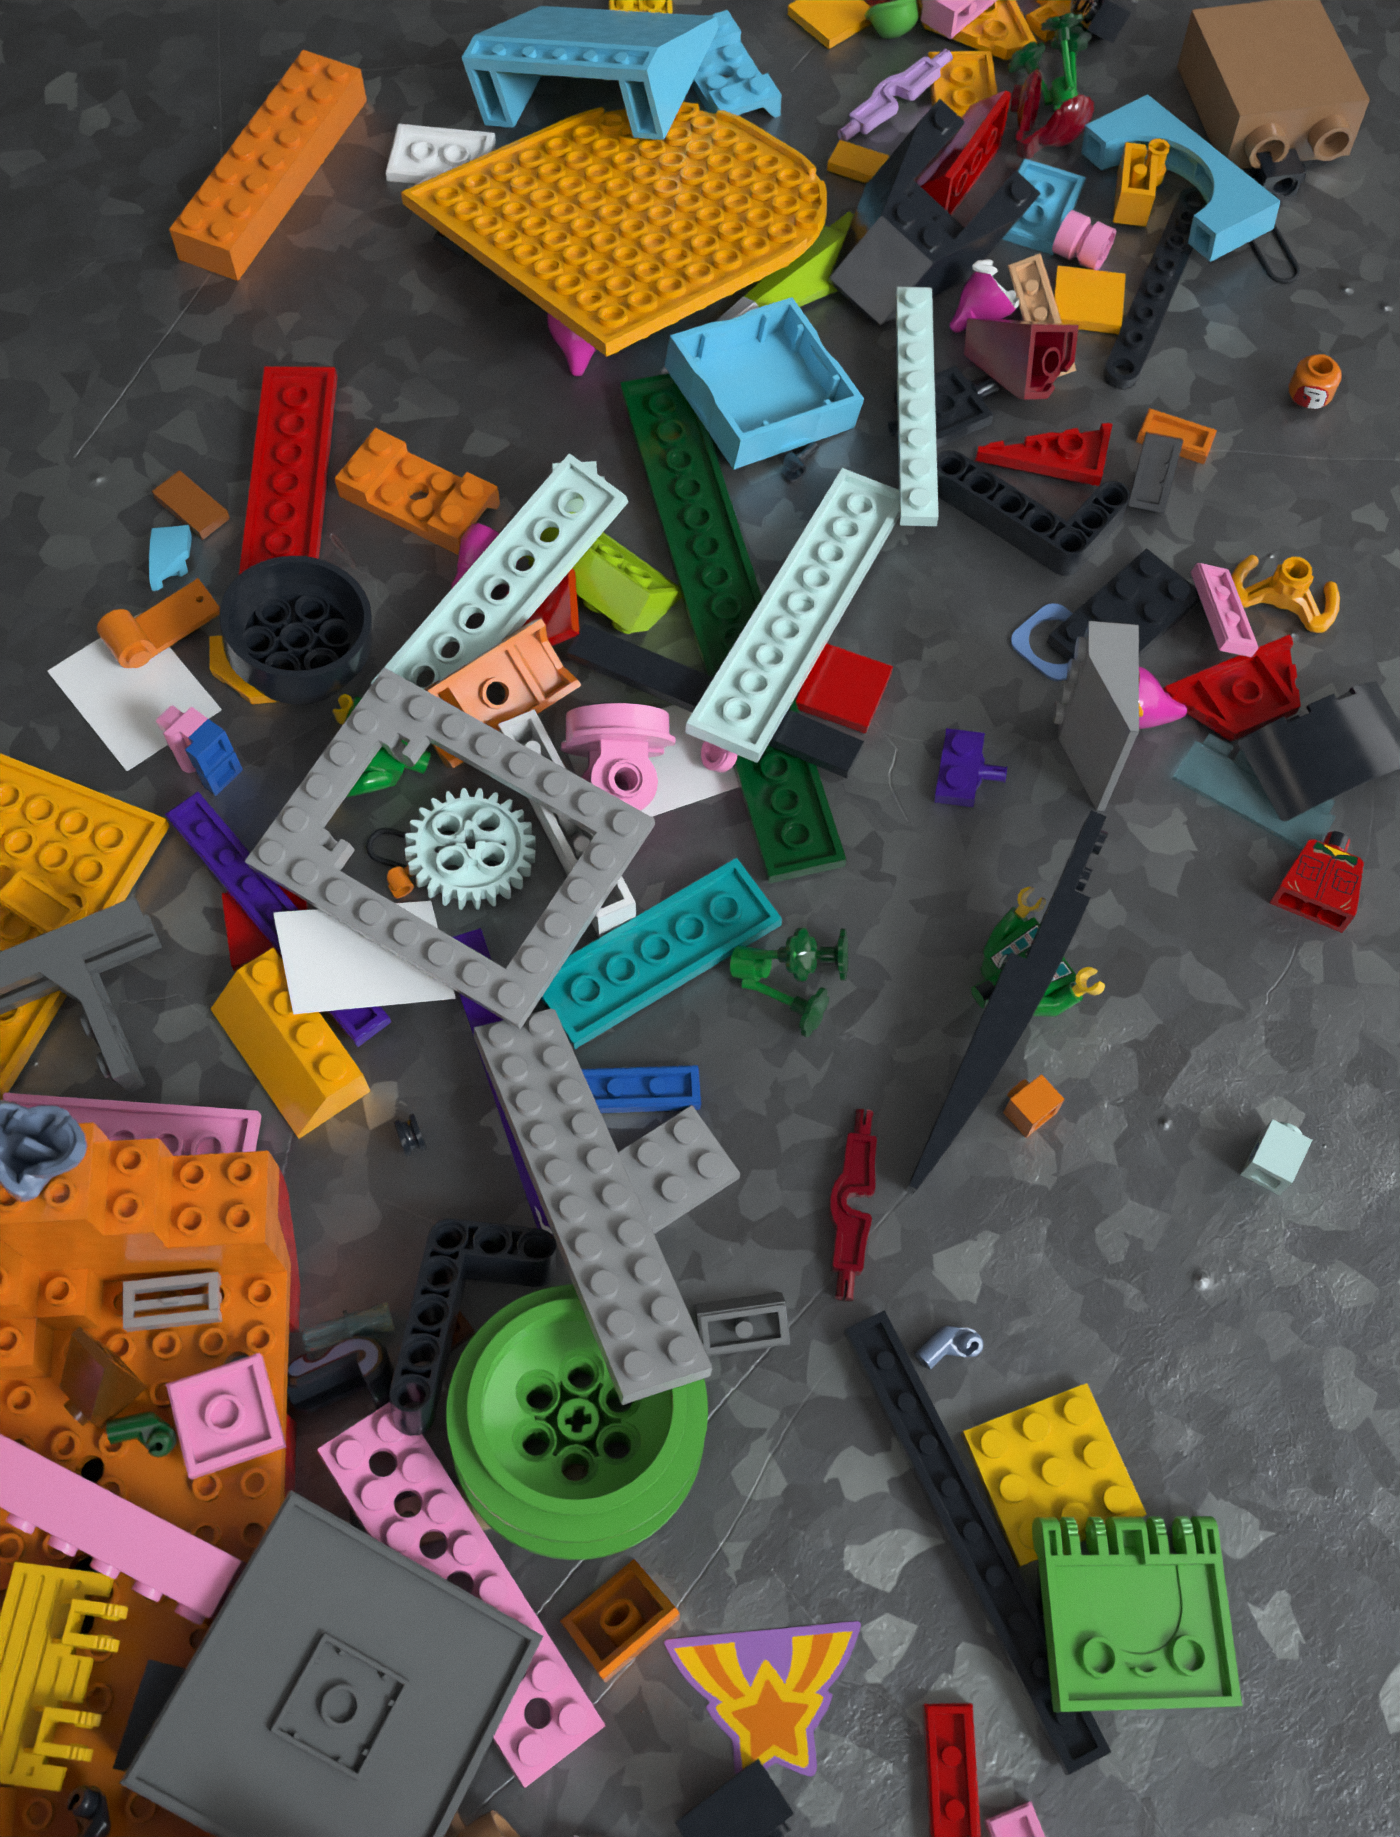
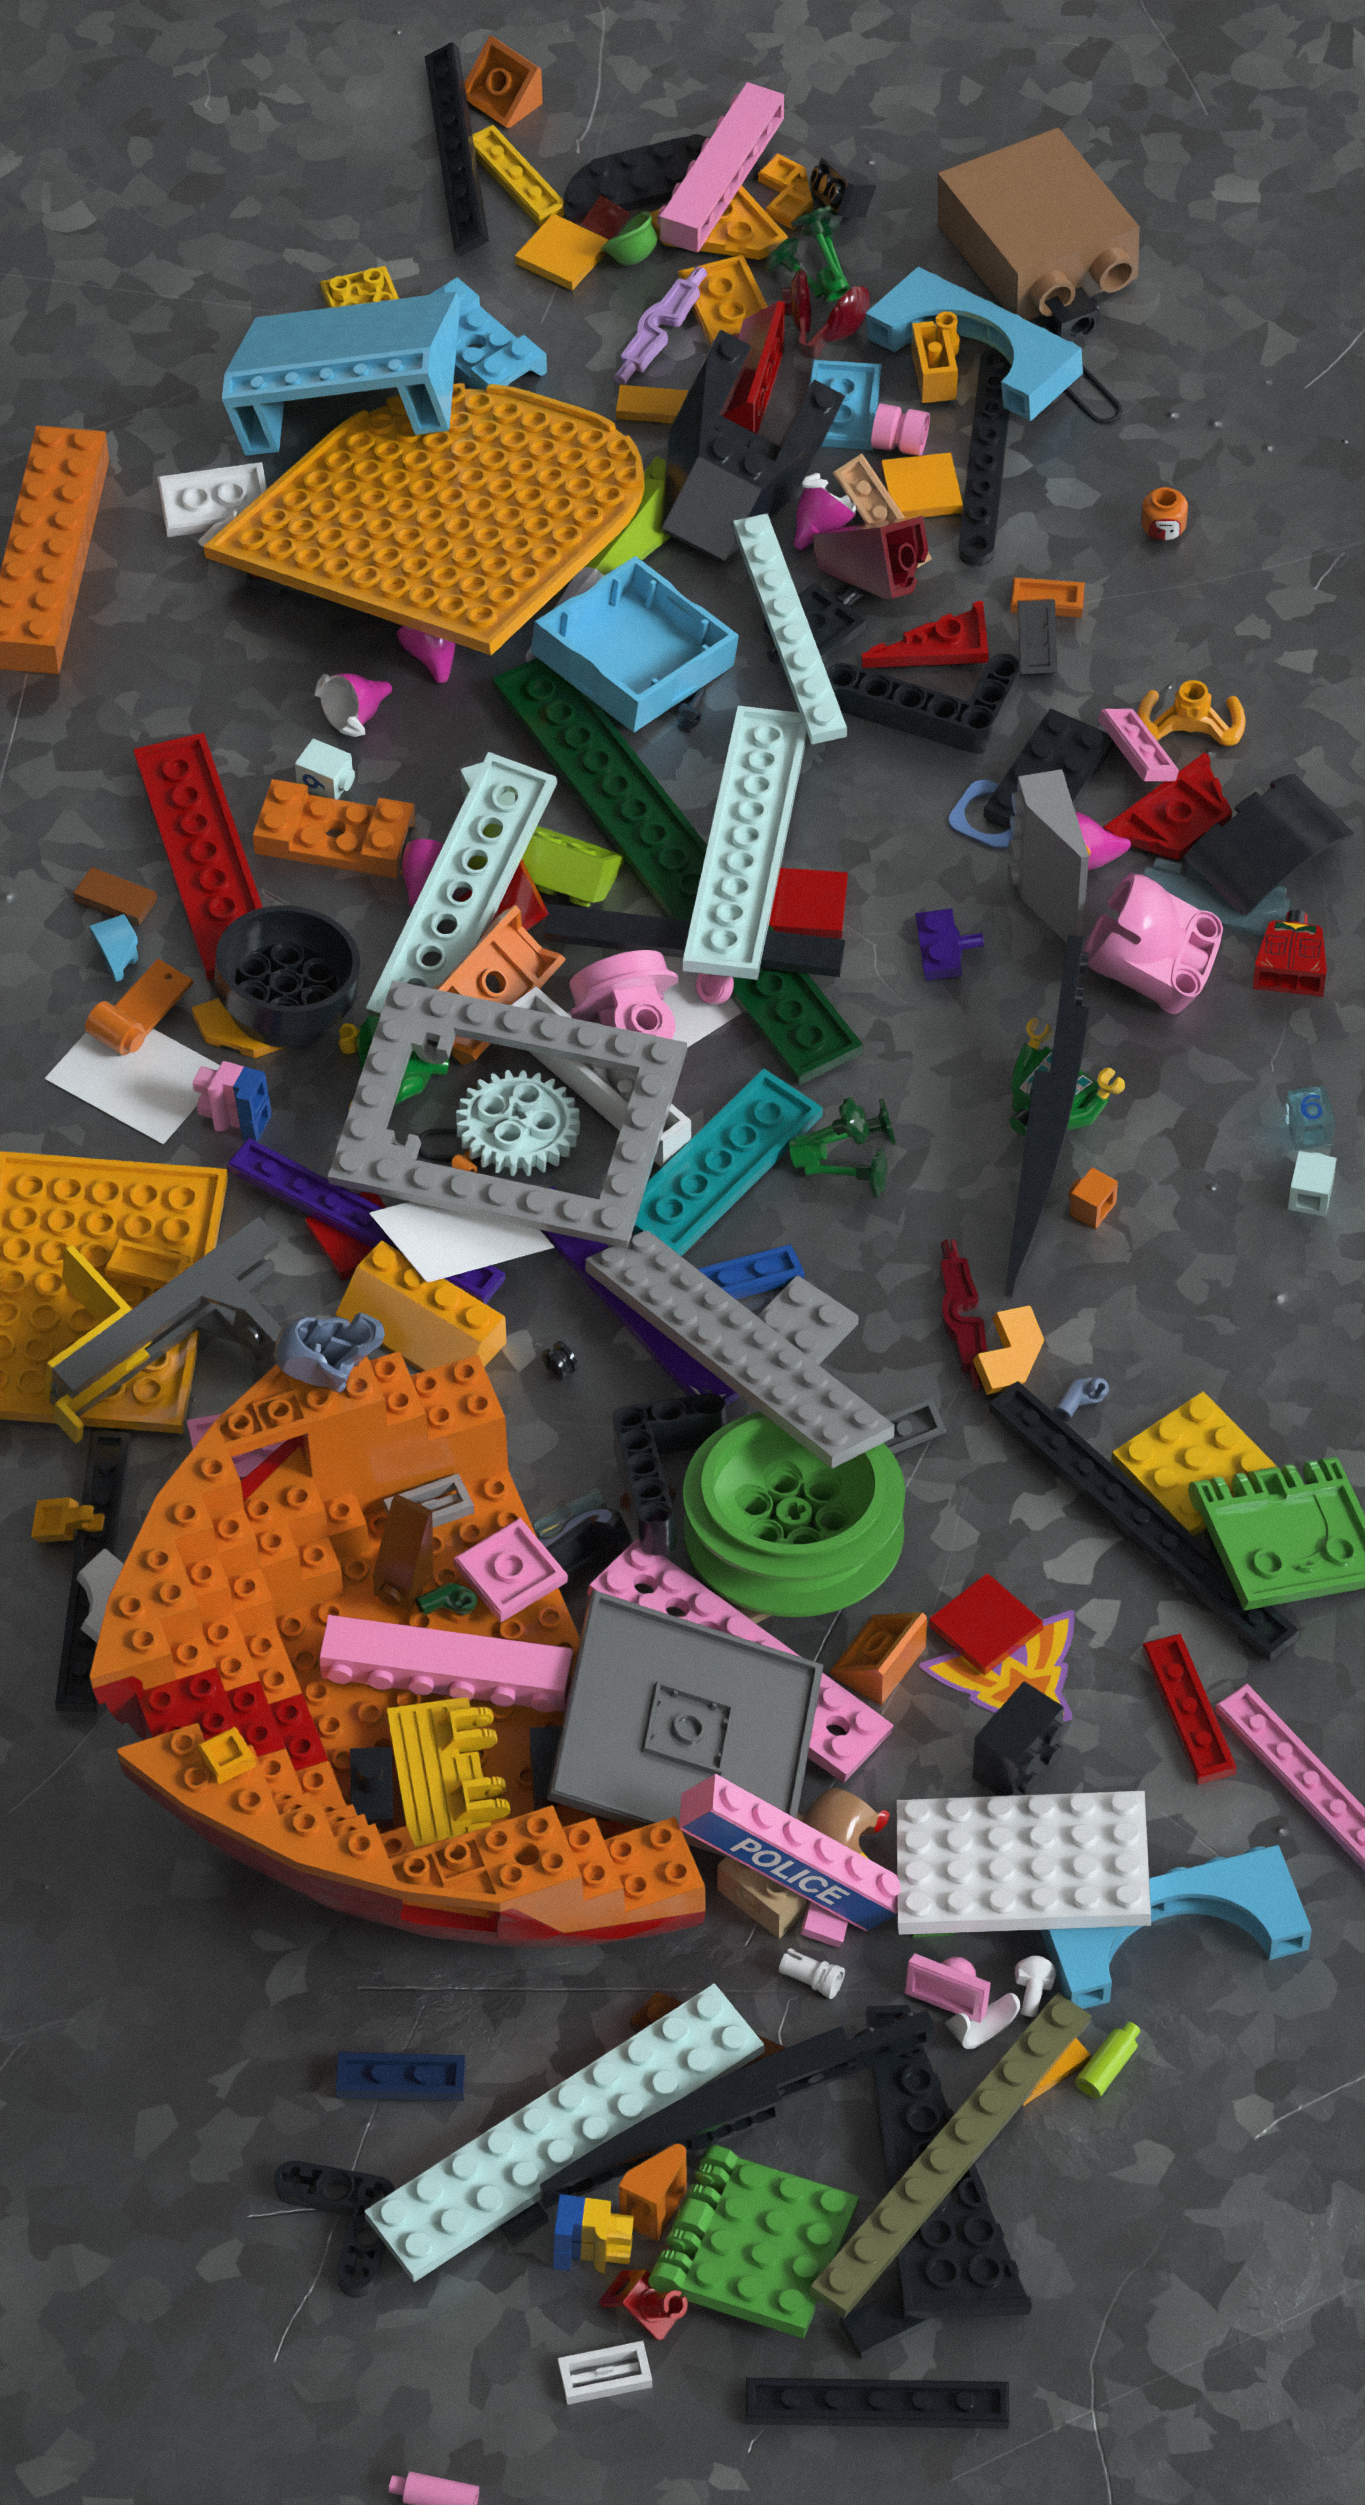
camera: 15 degrees left, 10 degrees down
none -> light aqua brick [295,739,355,799]
none -> white hat [315,673,392,737]
none -> red tile [929,1573,1043,1676]
none -> light orange tile [973,1305,1044,1394]
none -> bright pink piece [1083,873,1223,1014]
none -> clear light blue brick [1285,1086,1336,1150]

